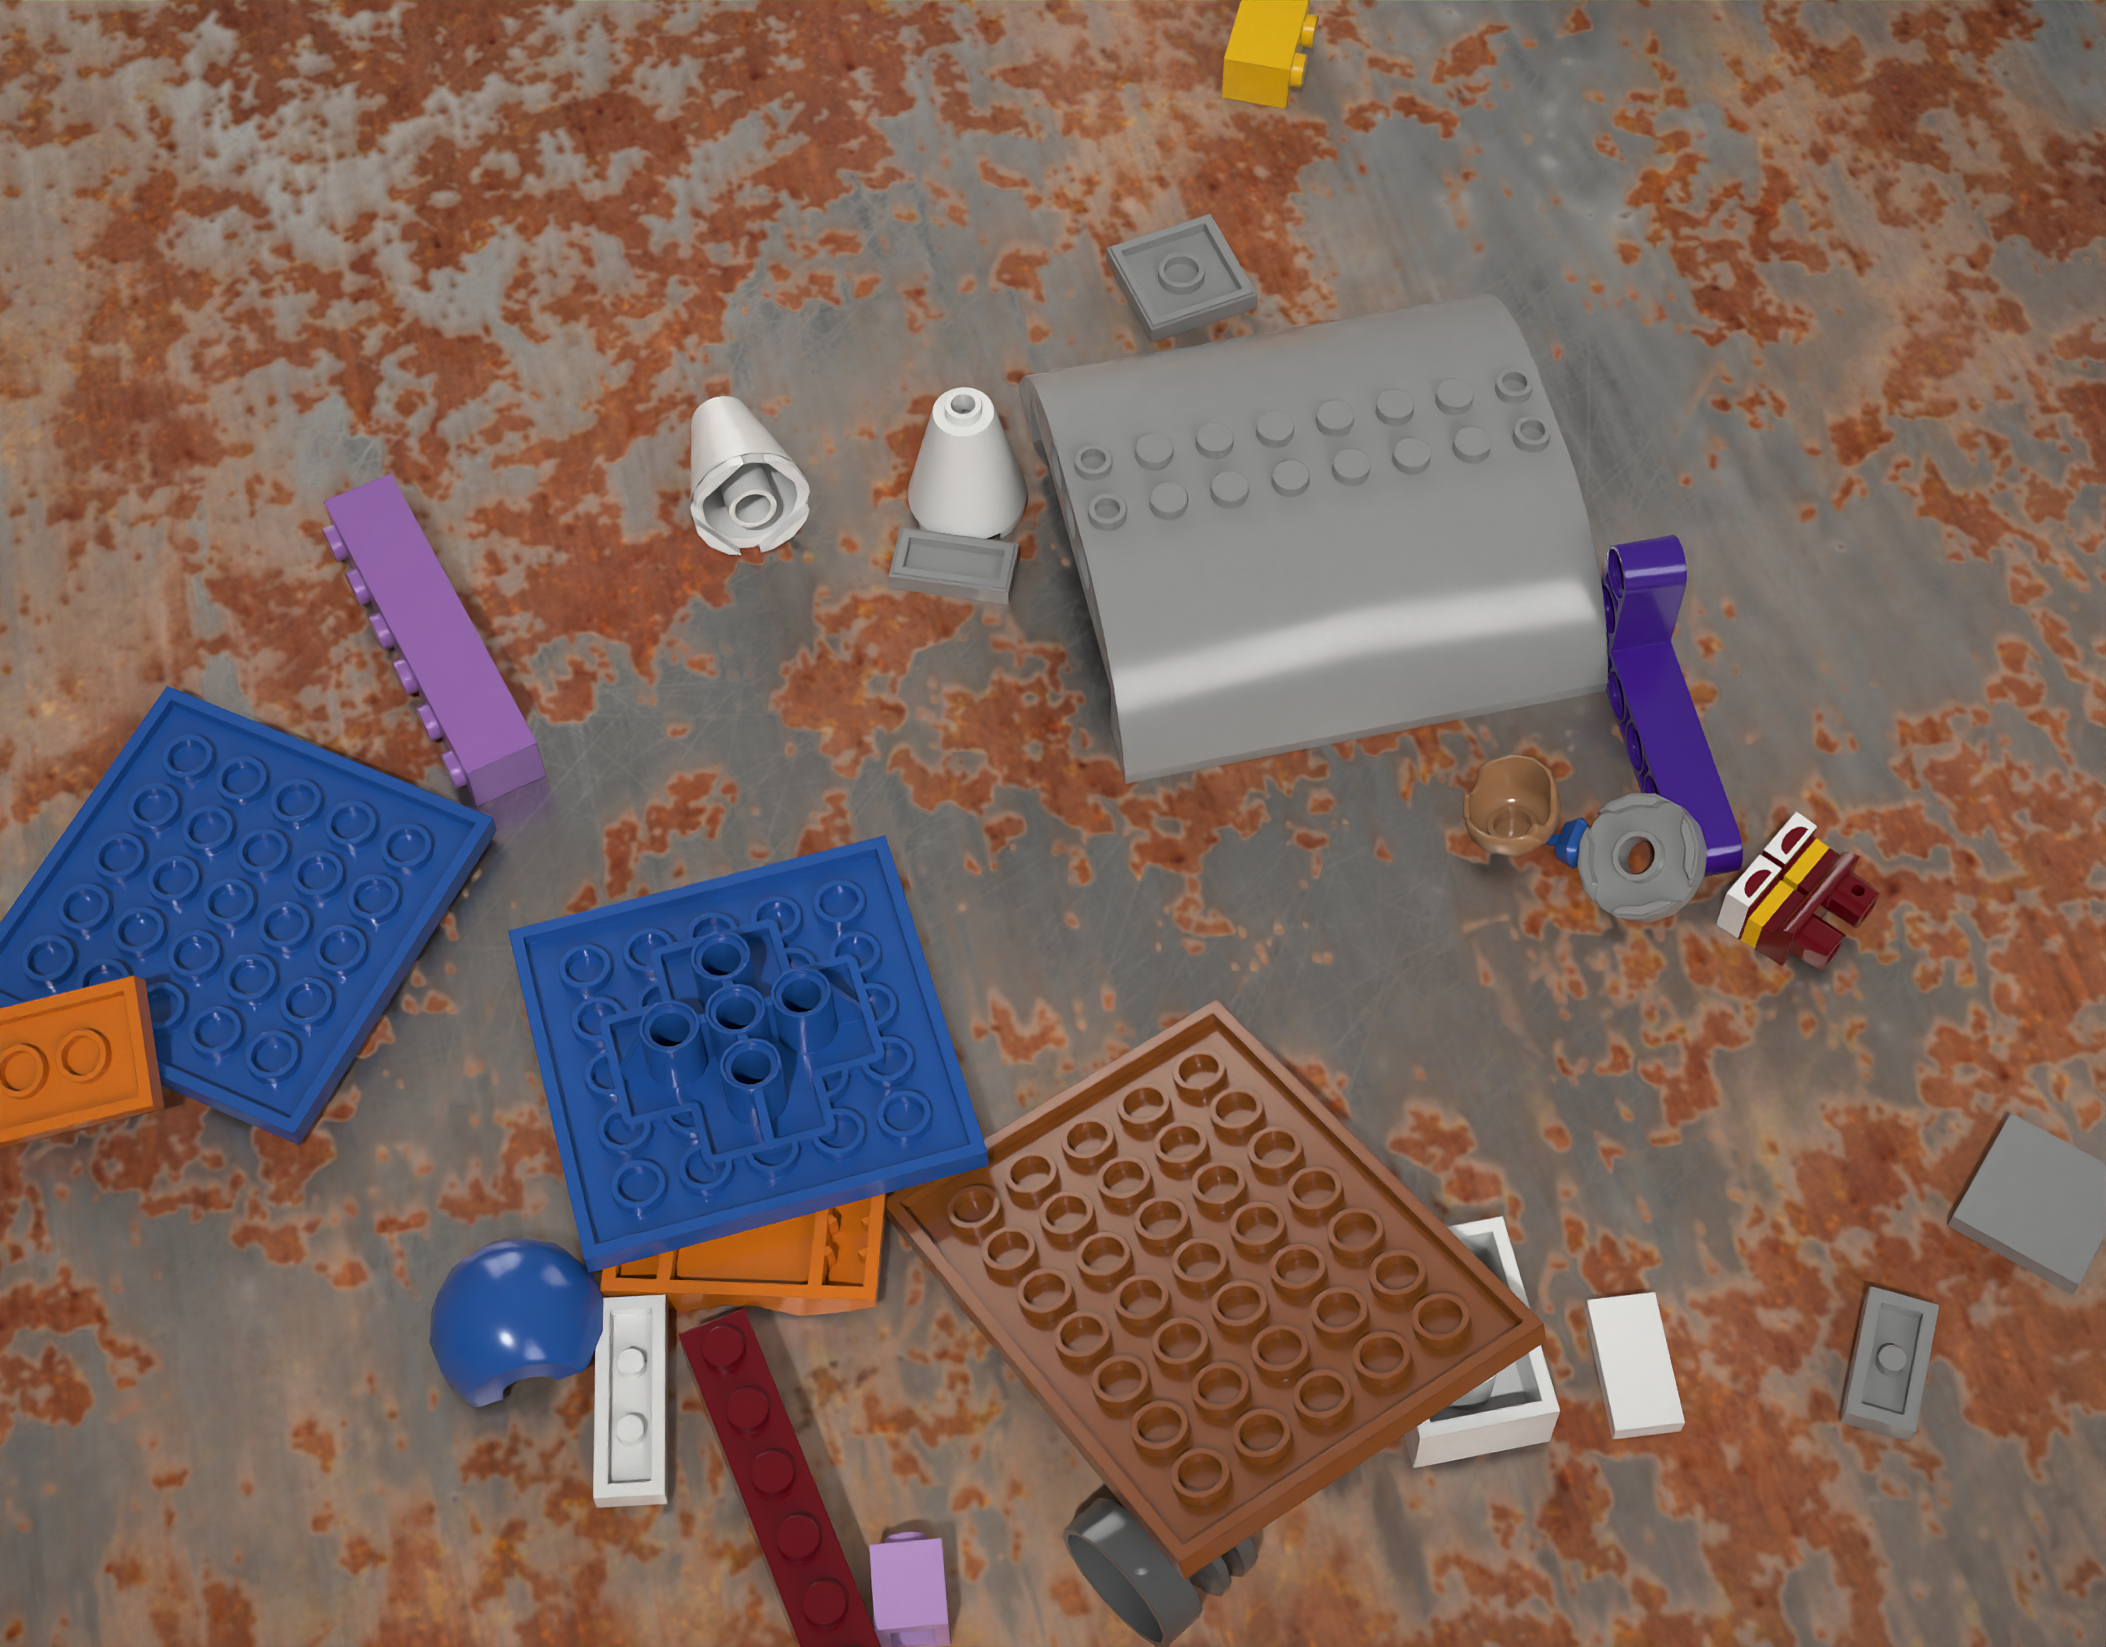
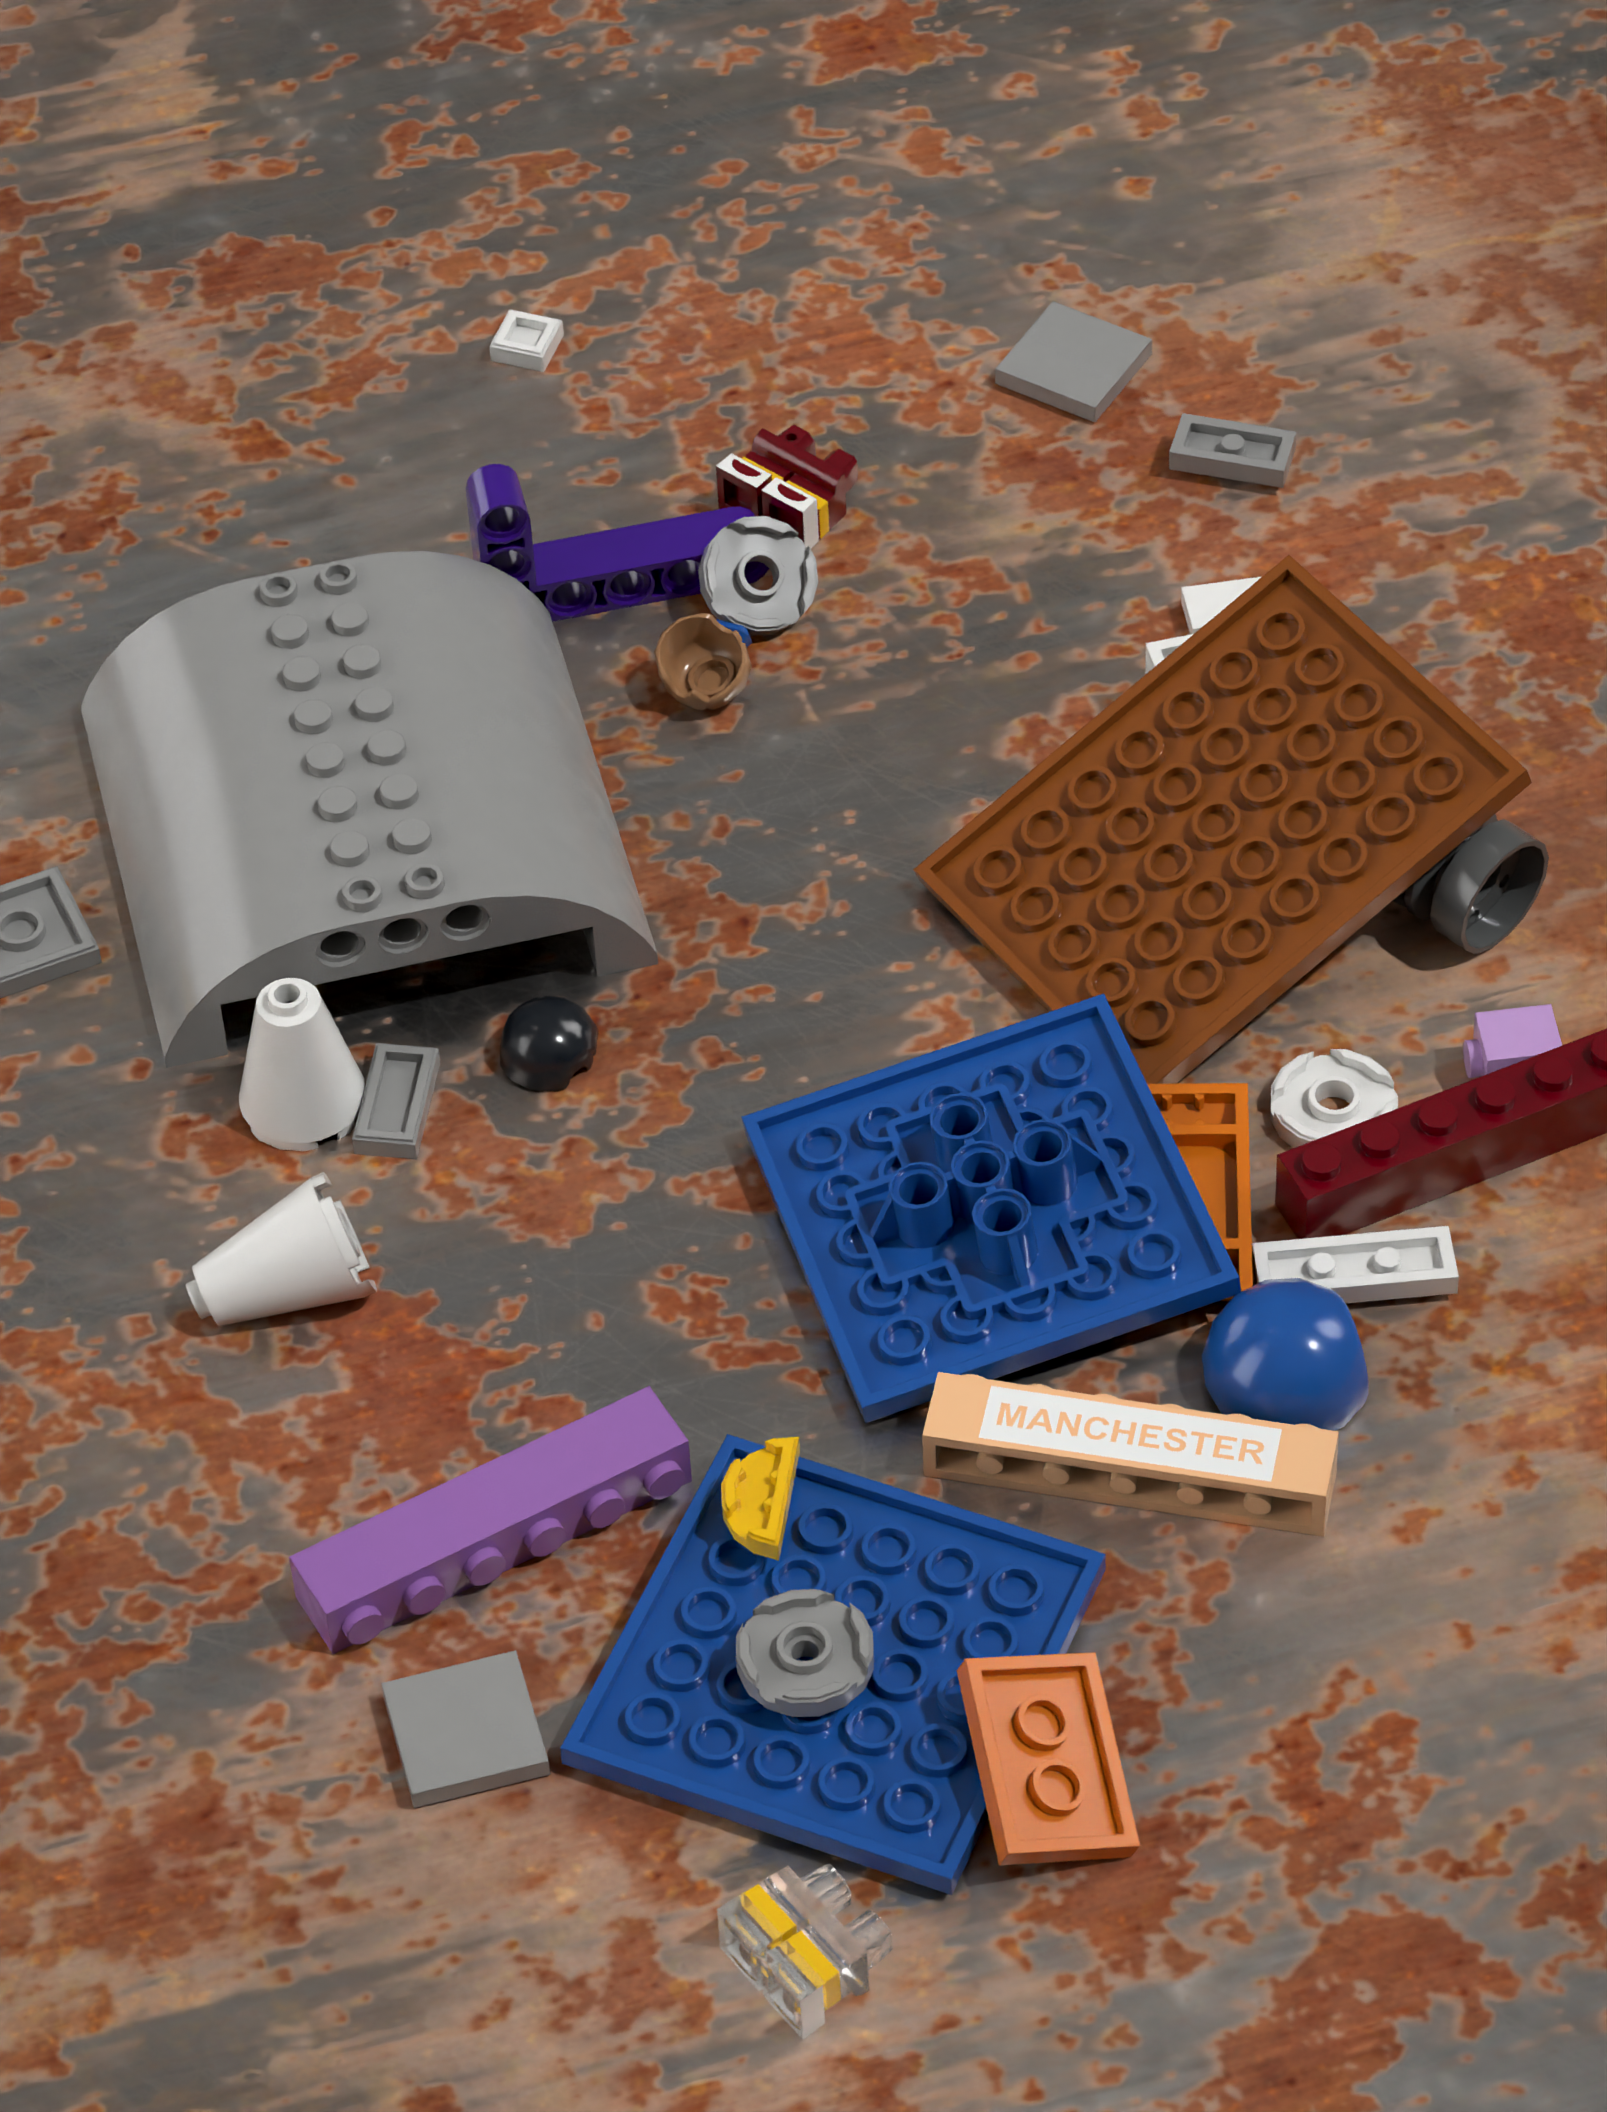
camera: 90 degrees left, 10 degrees down
none -> light grey tile [381,1650,550,1808]
none -> white tile [489,309,564,372]
none -> black hair [500,996,598,1091]
none -> yellow plate [721,1437,800,1560]
none -> light grey plate [736,1589,874,1717]
none -> light nougat brick [922,1372,1339,1537]
none -> white tile [1270,1049,1398,1148]

